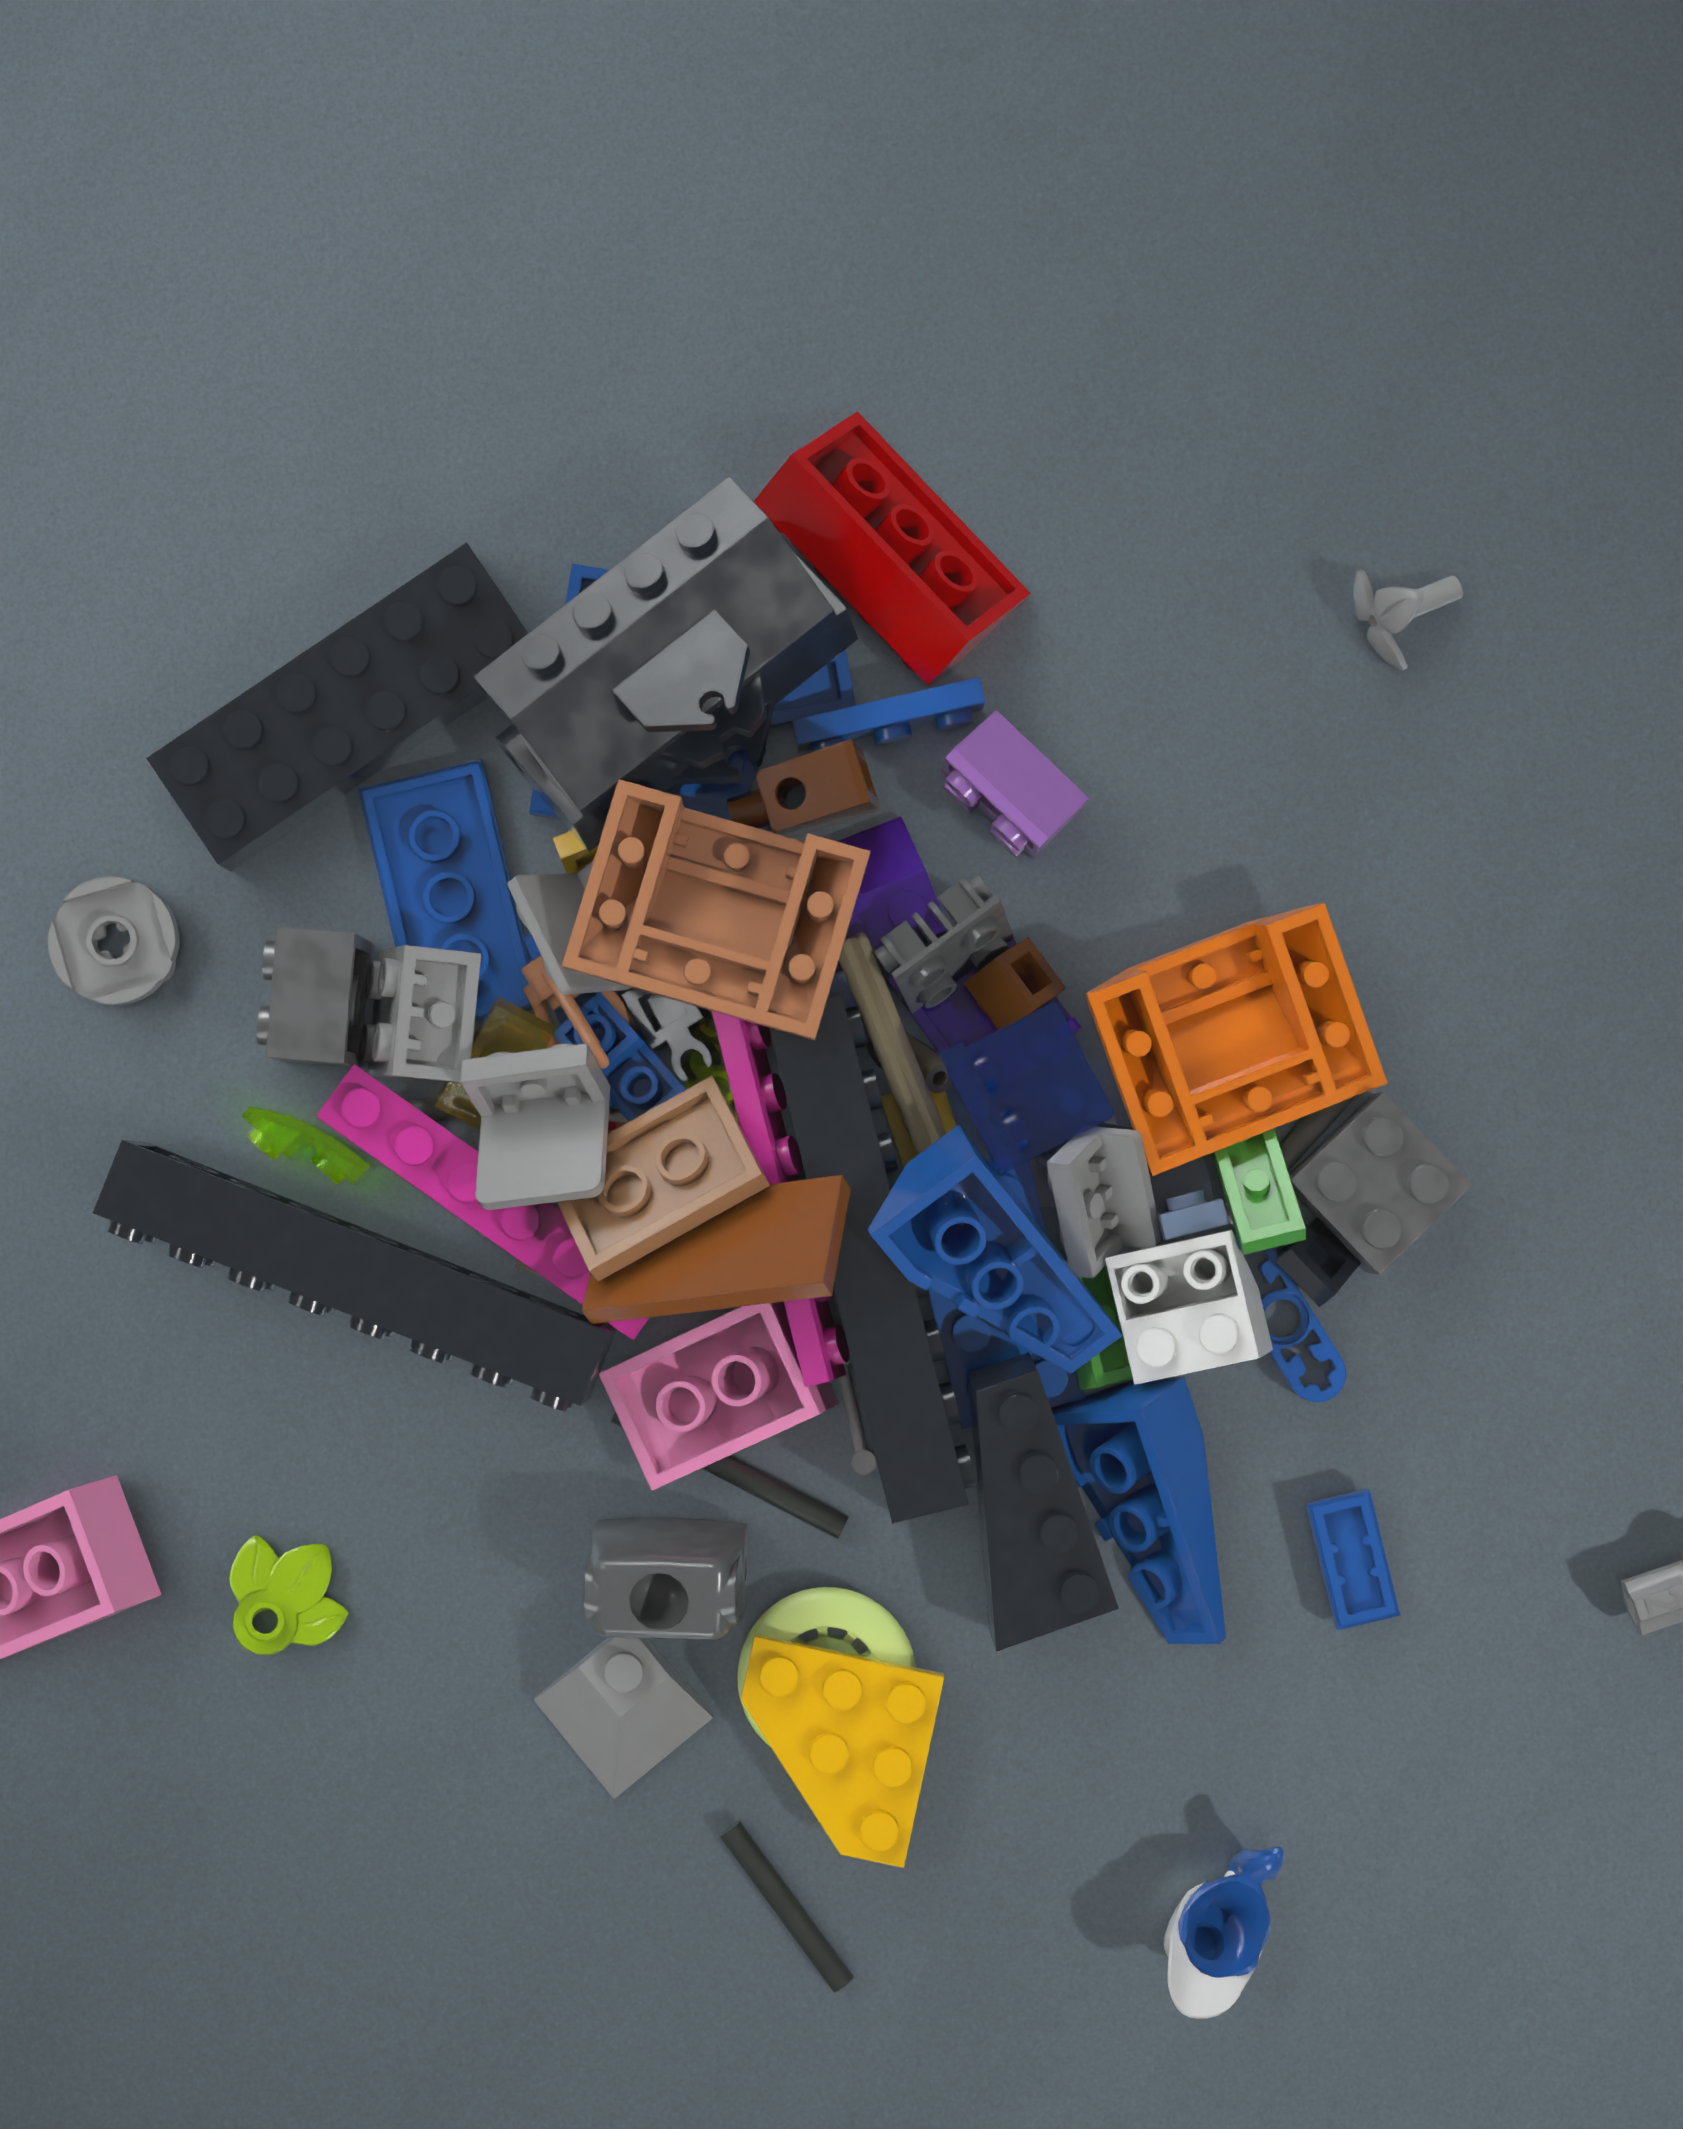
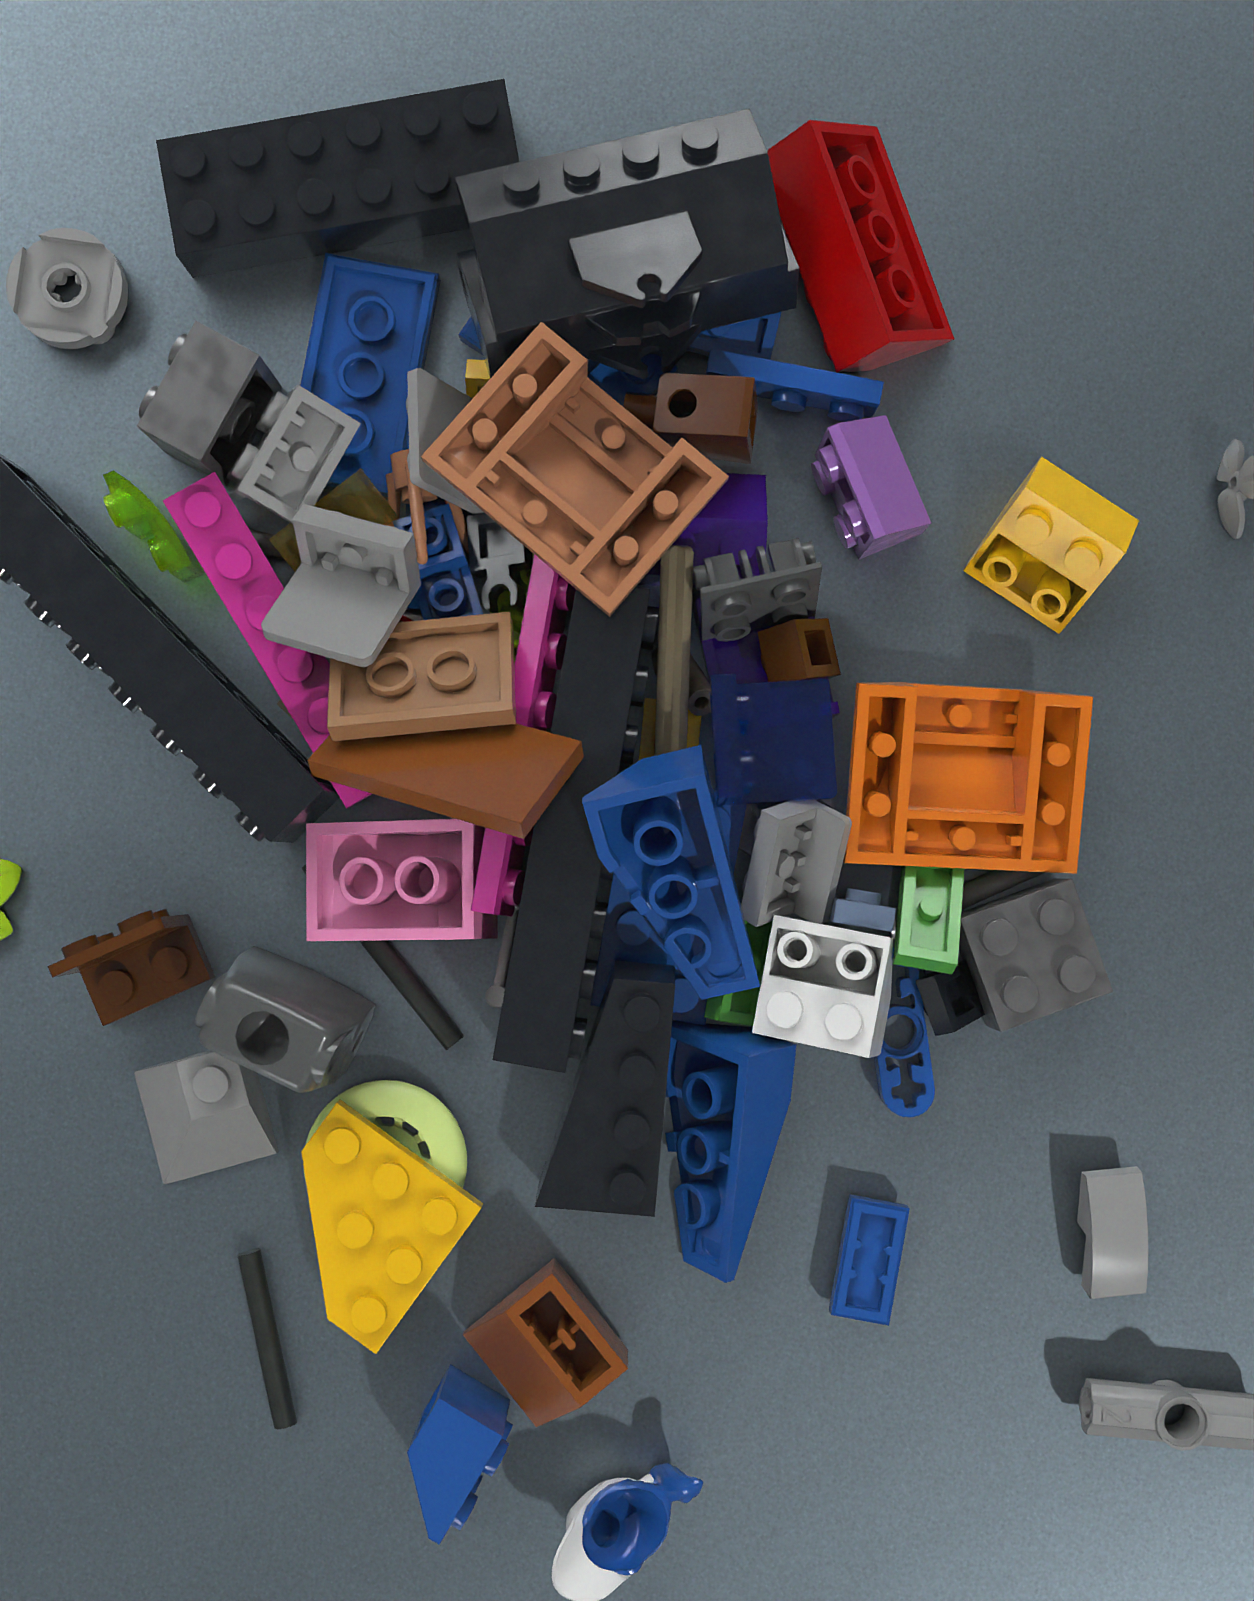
camera: 20 degrees right, 0 degrees up
none -> reddish brown bracket [47,909,216,1026]
none -> blue slope [407,1364,513,1545]
none -> dark orange slope [463,1258,628,1427]
none -> yellow slope [963,456,1139,634]
none -> light grey slope [1077,1166,1148,1299]

